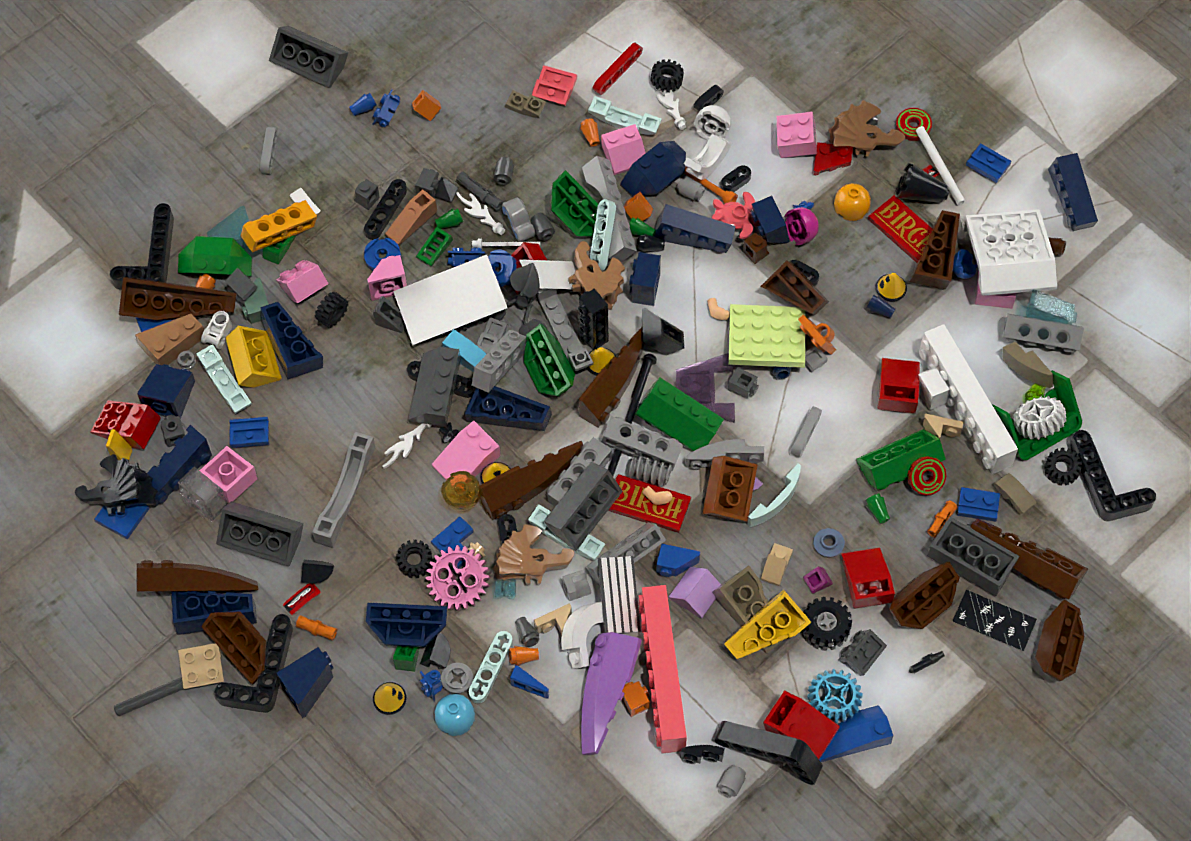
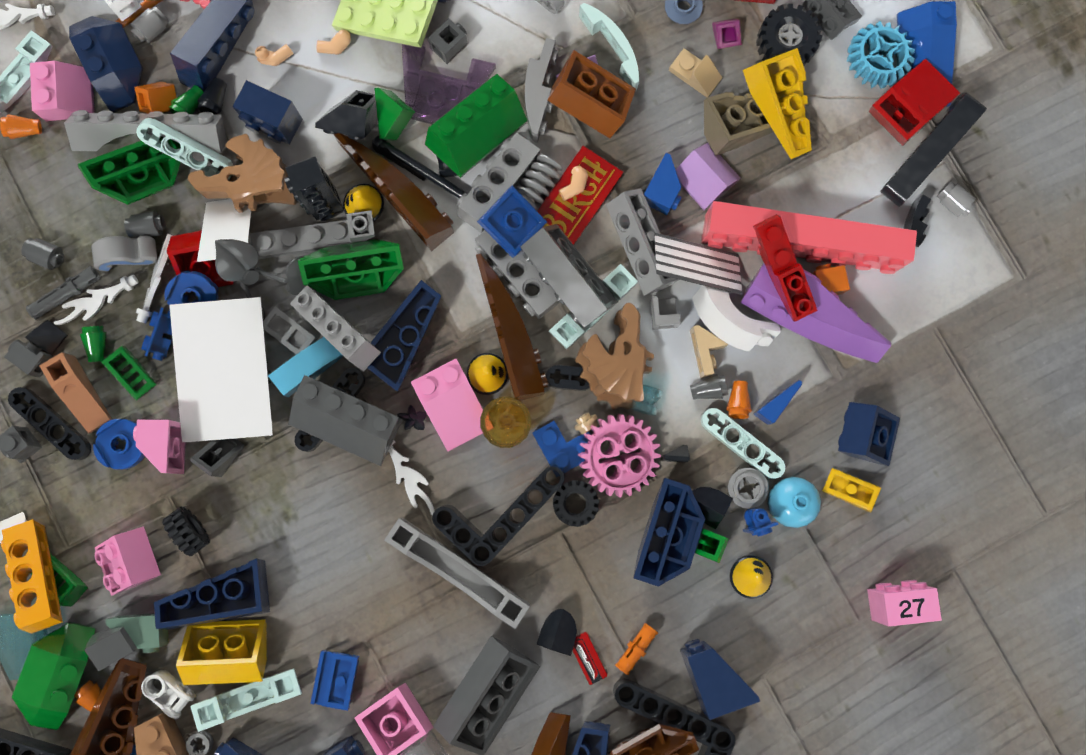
camera: 80 degrees left, 20 degrees up
none -> light nougat arm [255,44,294,66]
none -> green slope [374,87,415,141]
none -> black beam [432,465,565,566]
none -> blue plate [477,185,547,258]
none -> black slope [661,445,690,463]
none -> red slope [753,214,818,322]
none -> yellow slope [822,468,881,513]
none -> dark blue slope [838,402,900,466]
none -> bright pink brick [867,580,942,626]

